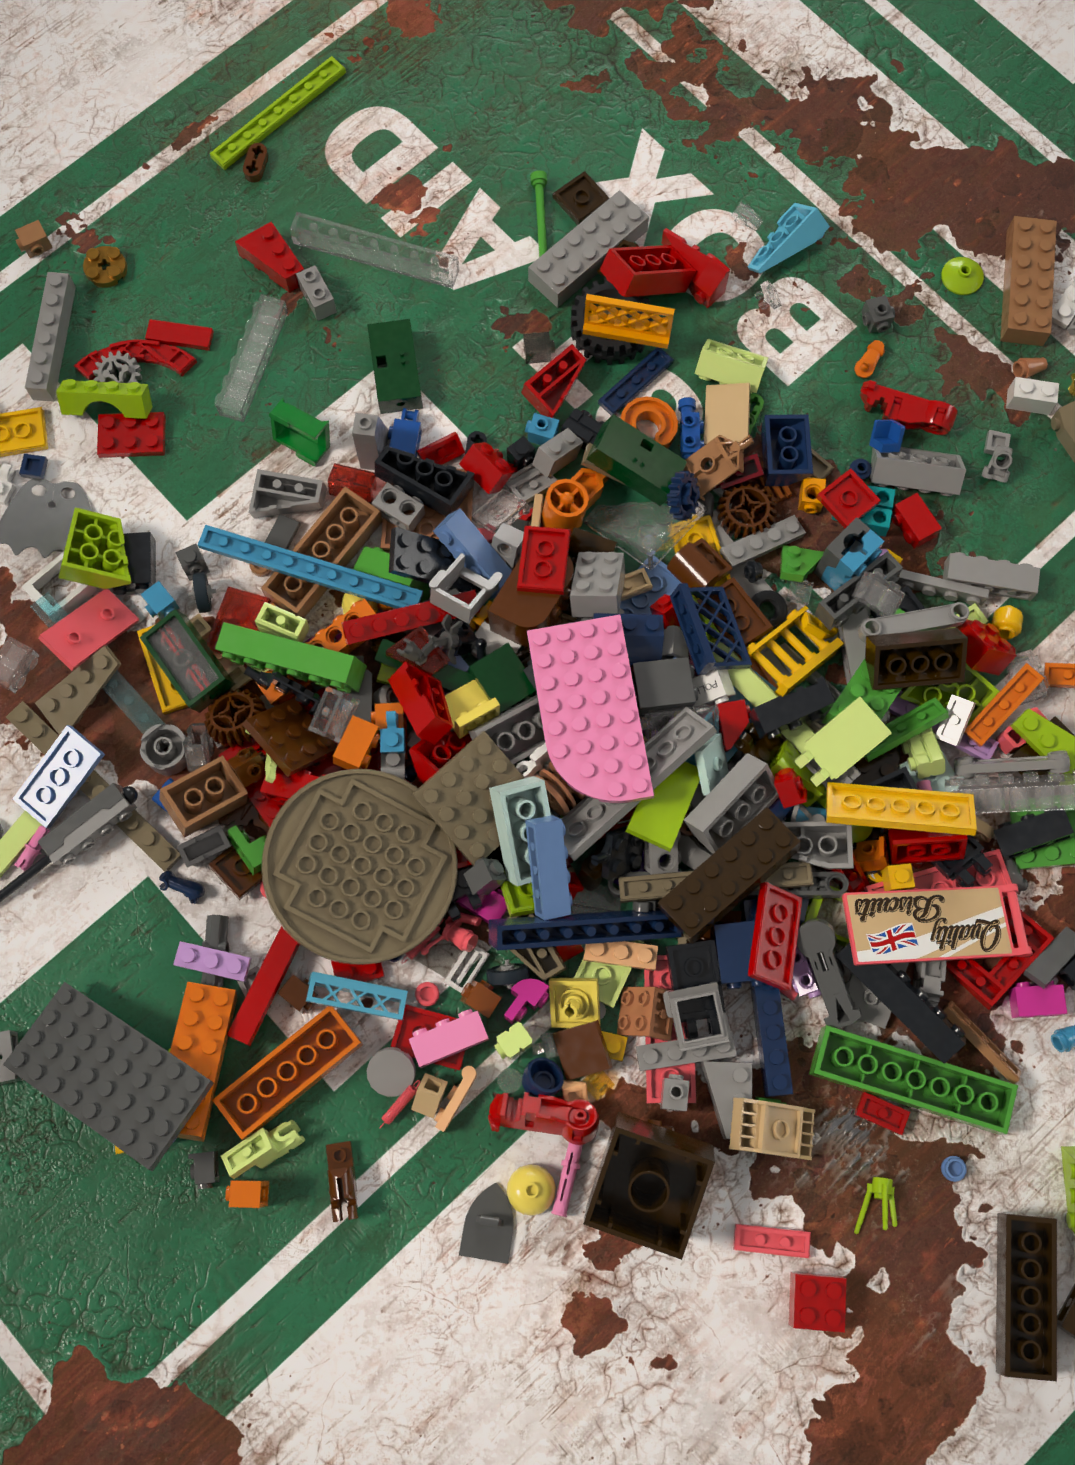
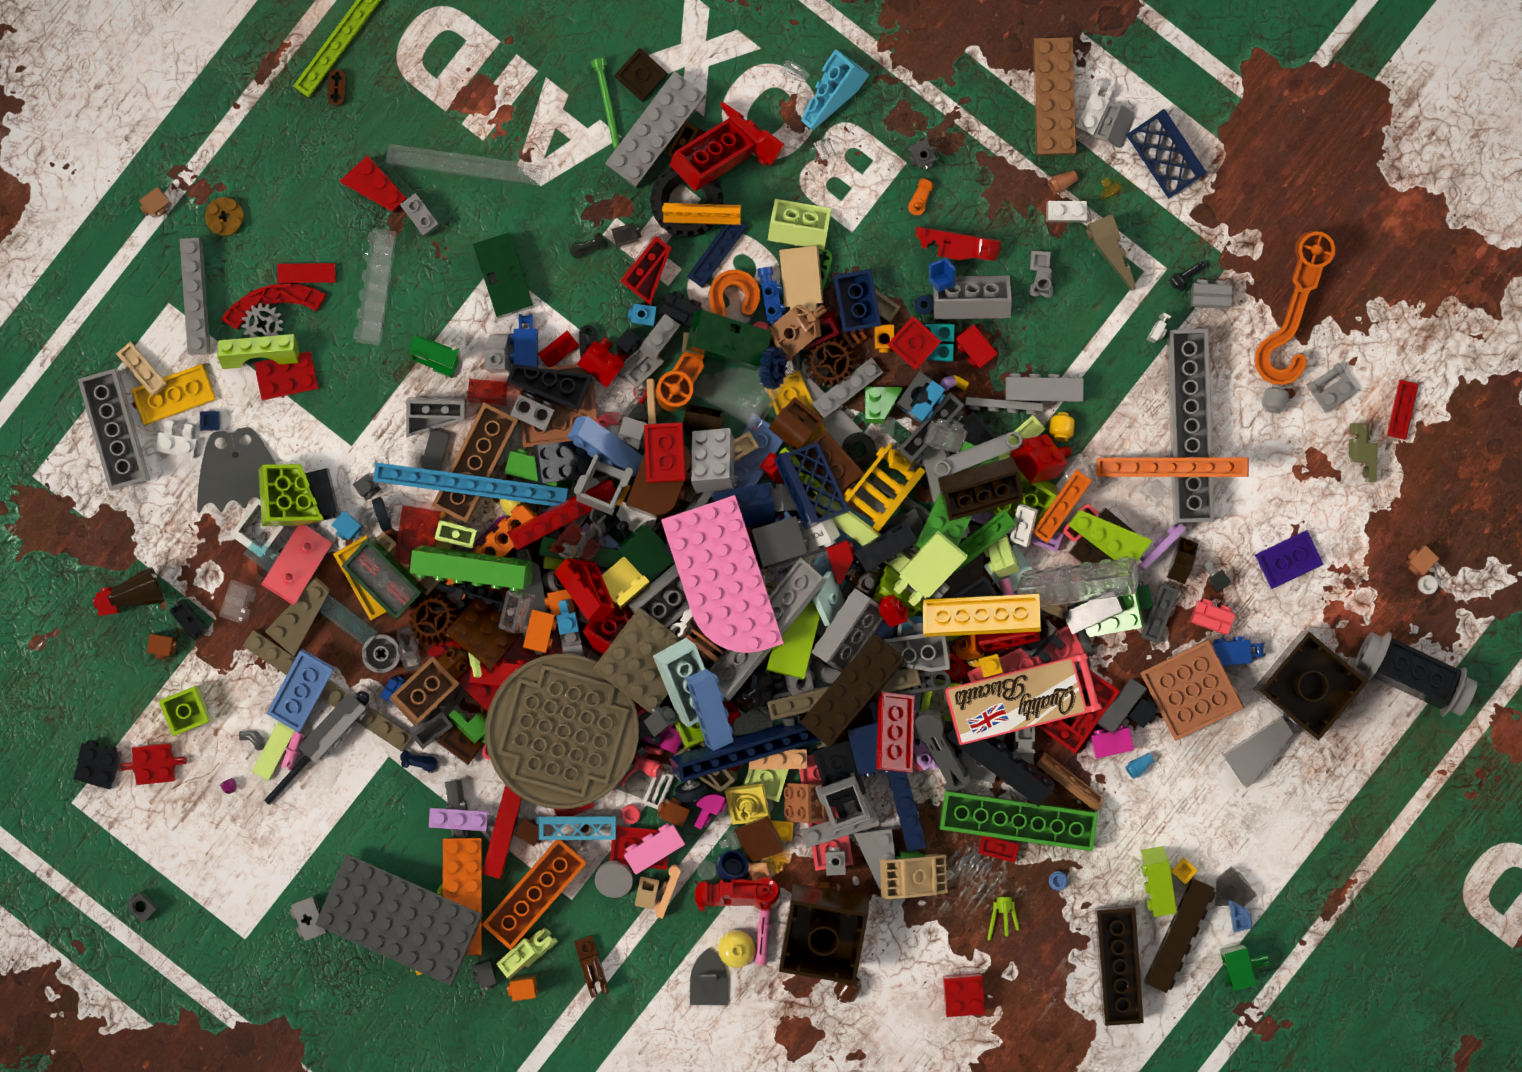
camera: 10 degrees left, 15 degrees up
coral piece [379,1080,420,1129] -> none
yellowish green brick [494,1022,532,1060] -> none
coral tile [733,1224,811,1258] -> none
black plate [744,560,763,583] -> none
lime dish [941,257,984,295] -> none
light grey piece [954,750,1070,778] -> none
none -> clear smoke piece [570,233,608,258]
none -> reddish brown head [834,977,862,1003]

